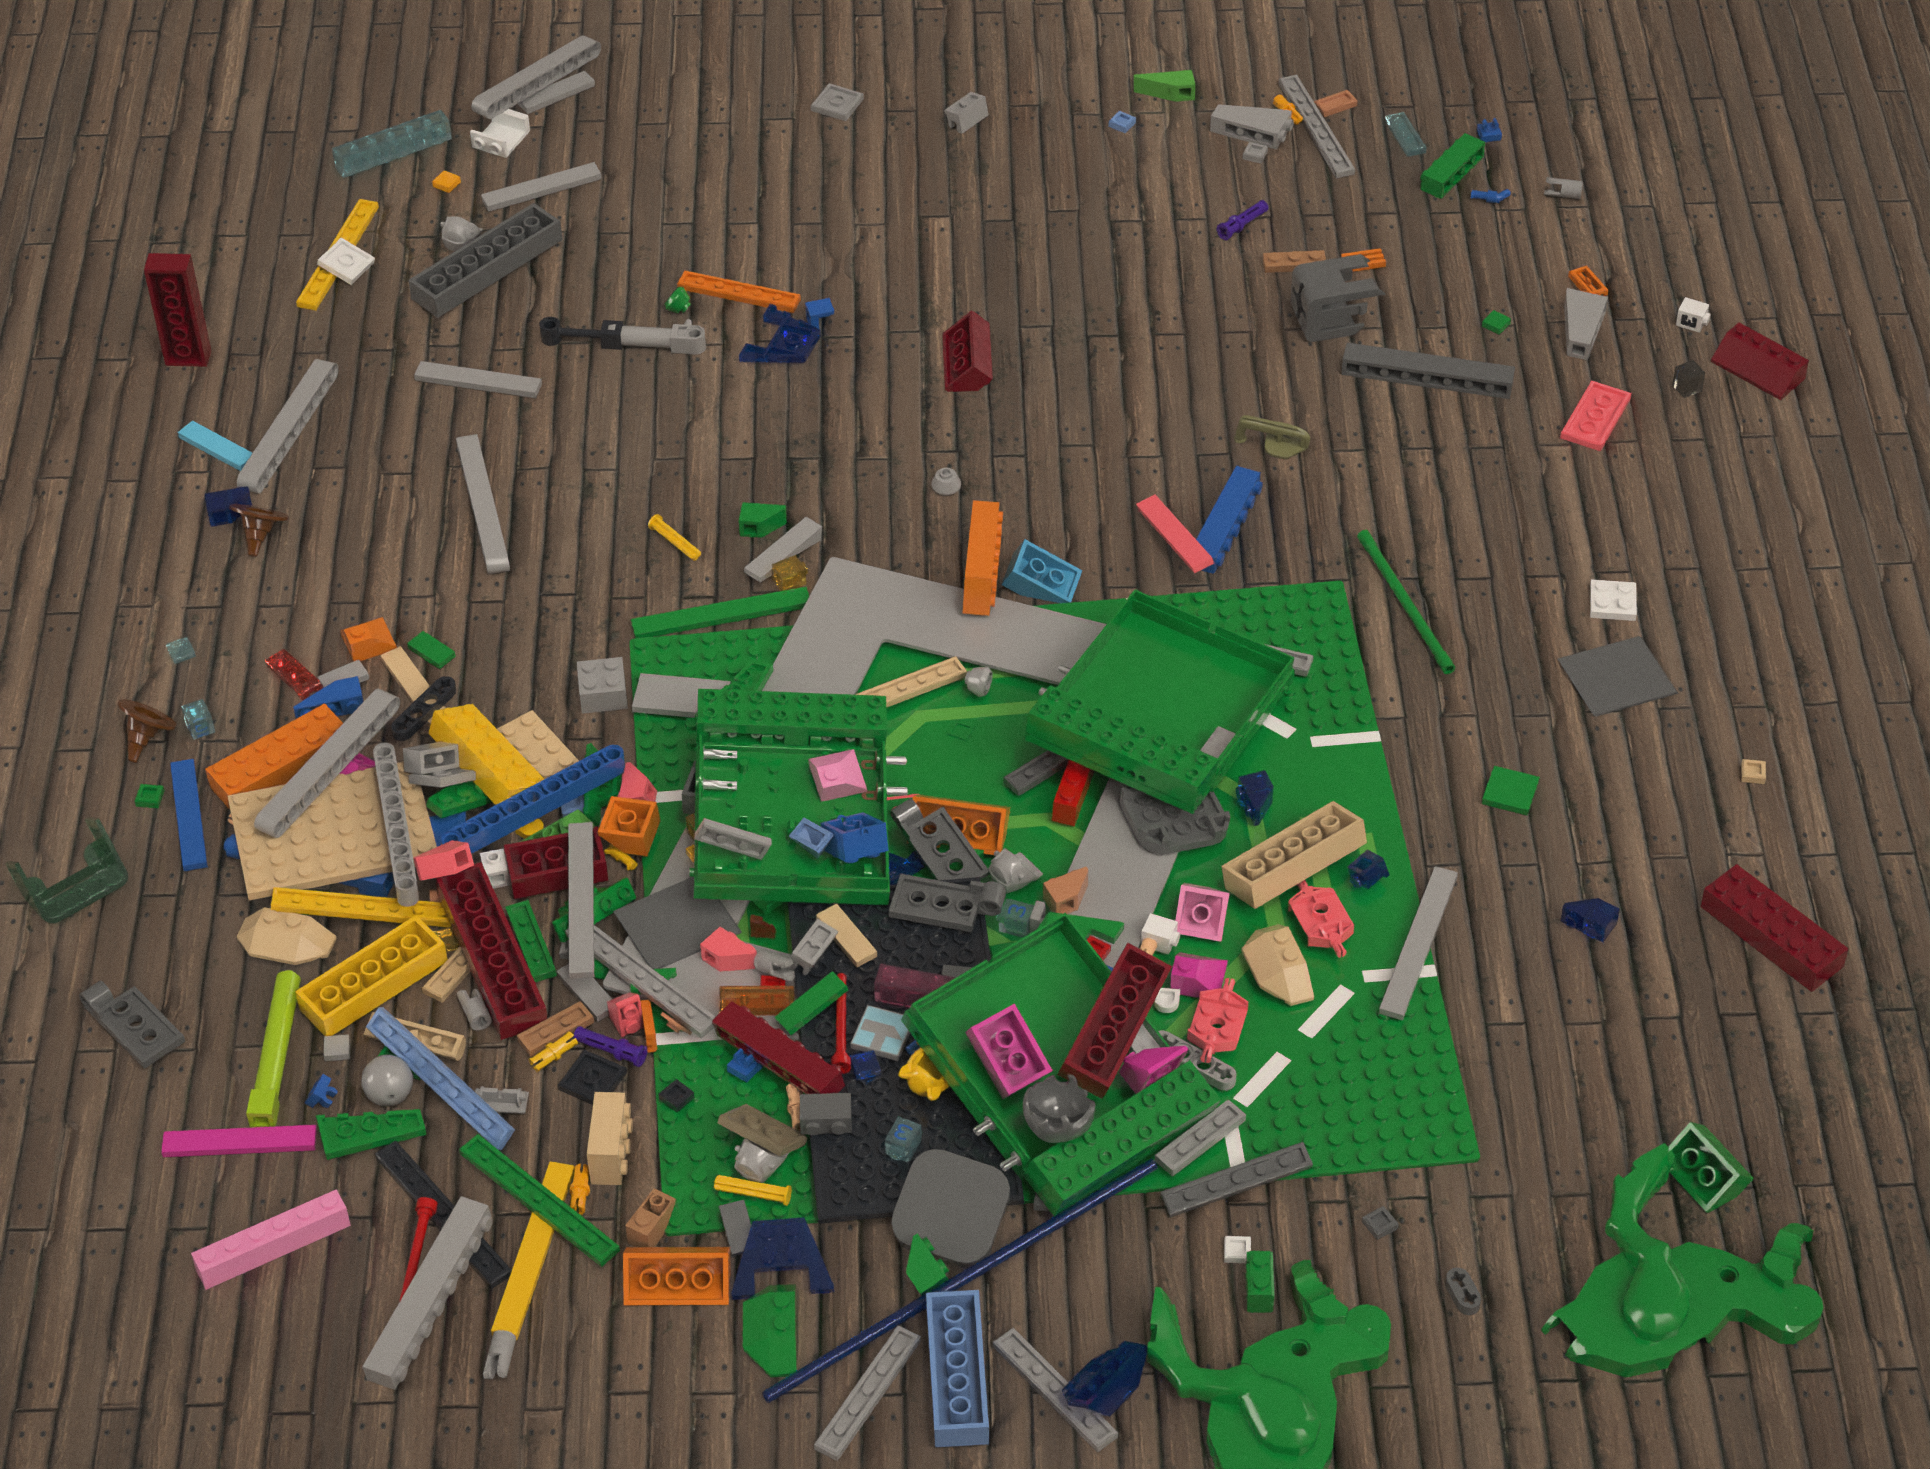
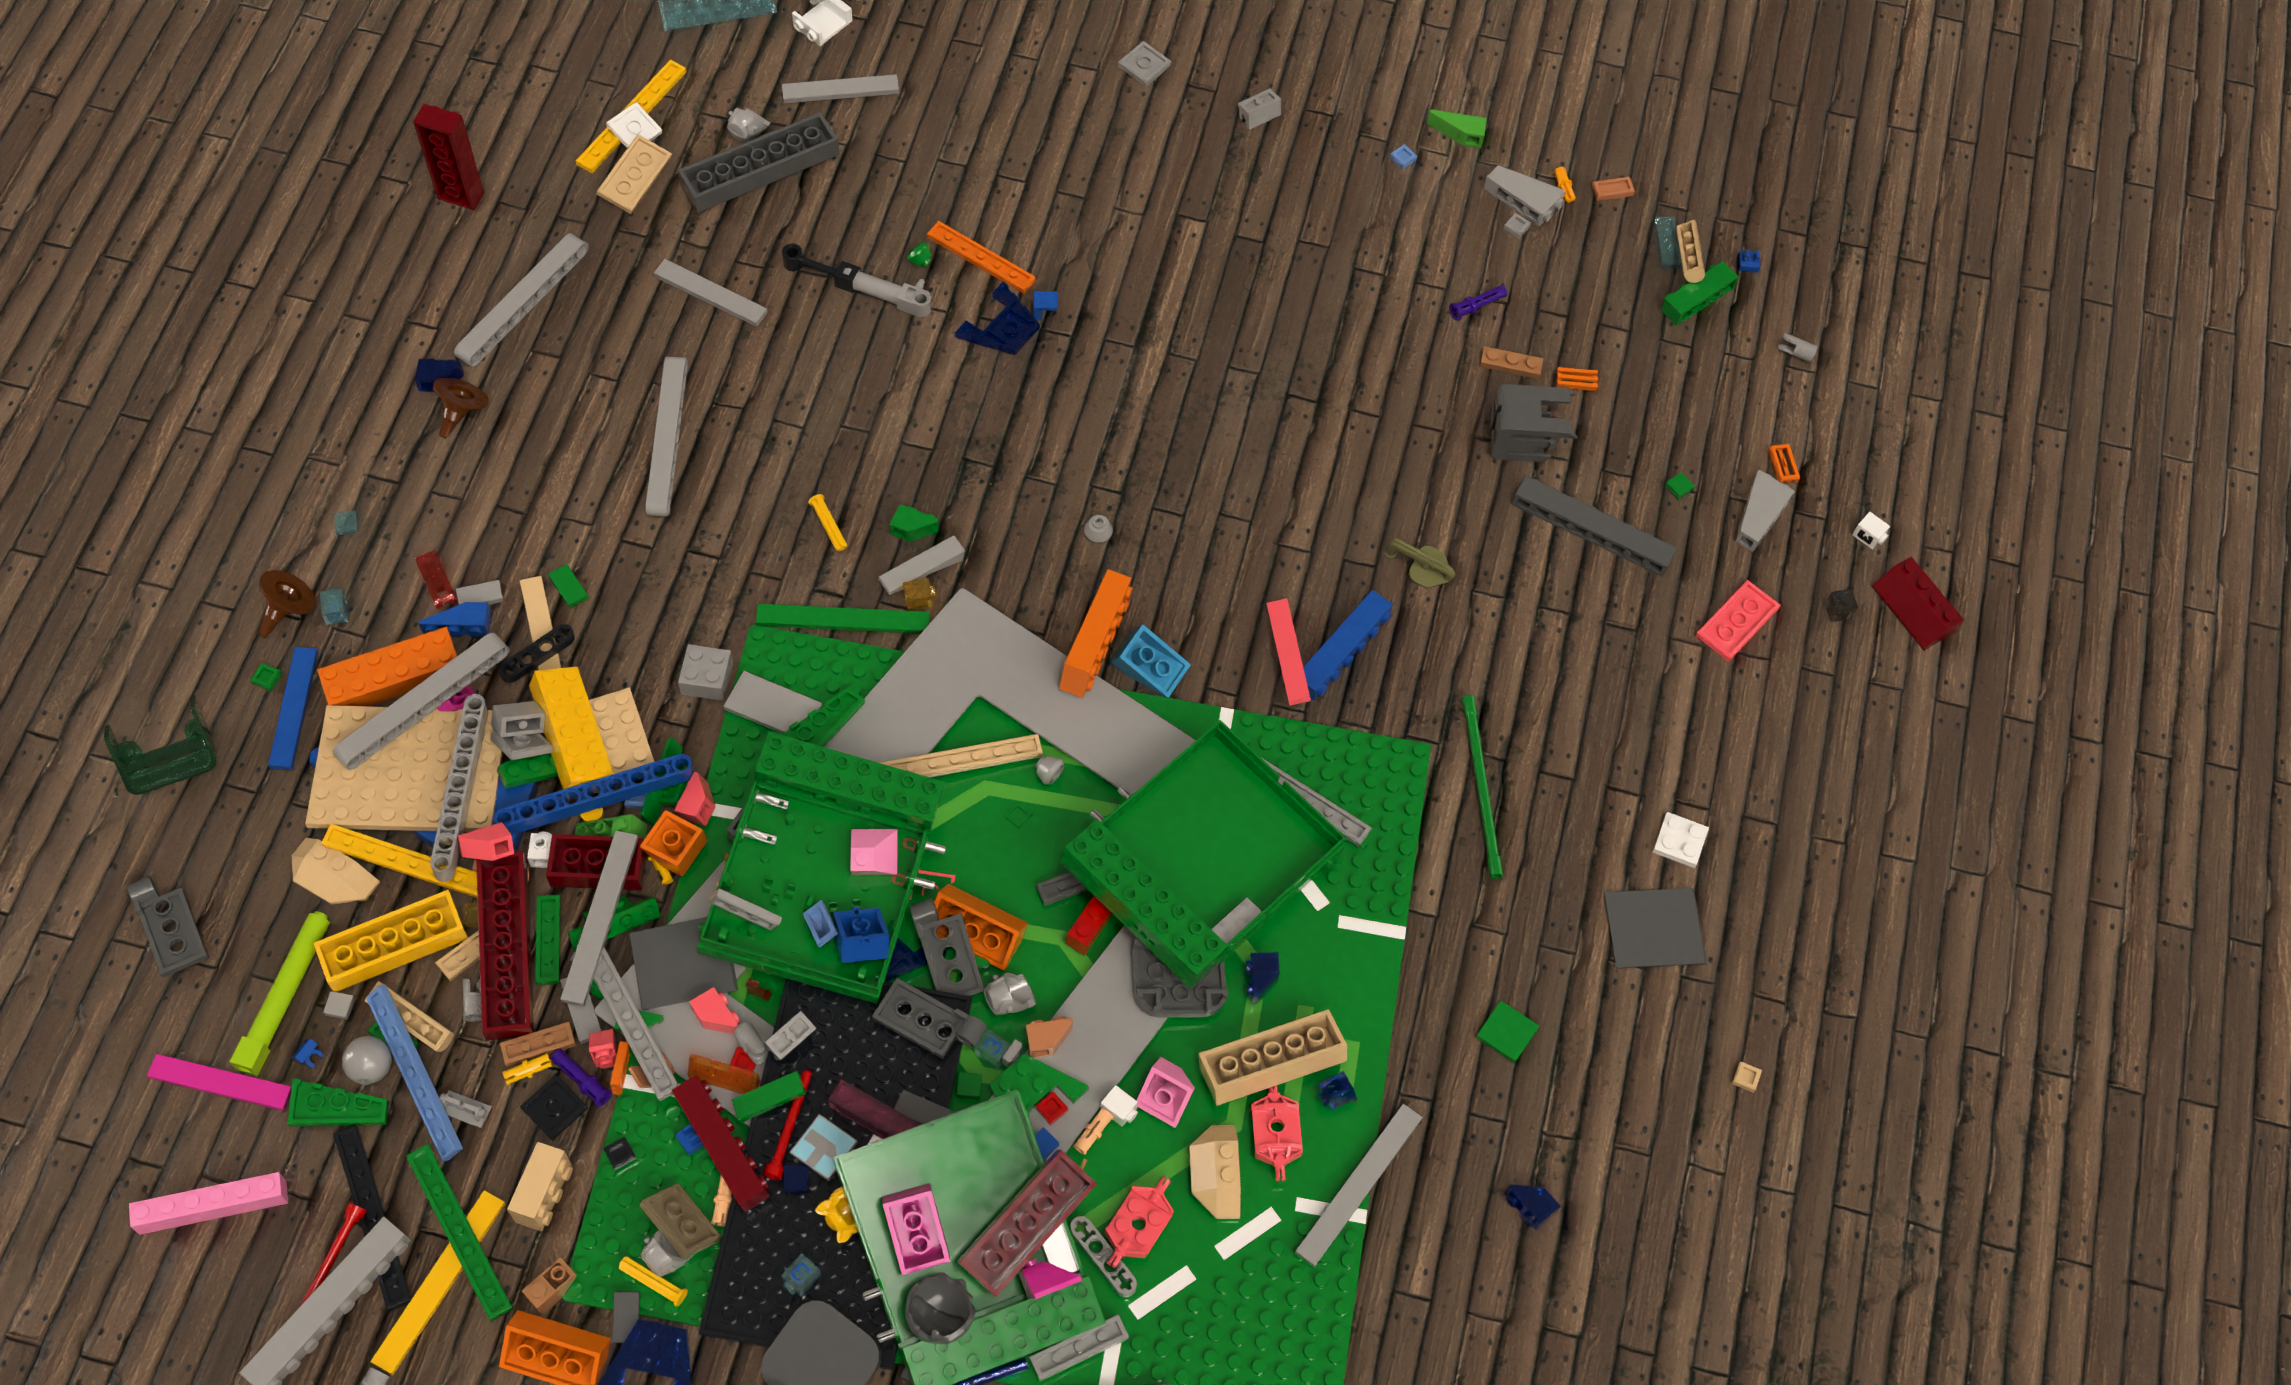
camera: 10 degrees right, 15 degrees up
medium azure tile [178,420,252,471] -> none
orange slope [340,617,397,662] -> none
light orange tile [432,171,461,193] -> none
light orange pin [569,1164,590,1215] -> none
dark grey brick [800,1093,852,1135] -> none
tan tile [816,904,877,967] -> none
dark red slope [942,310,993,392] -> none
white tile [1154,988,1180,1013] -> none
dark pink slope [1170,952,1228,998] -> none
light grey tile [1278,75,1355,179] -> none
blue piece [1470,189,1511,203] -> none
dark red brick [1700,864,1849,992] -> none
none -> tan tile [597,134,672,214]
none -> tan brick [1676,220,1705,283]

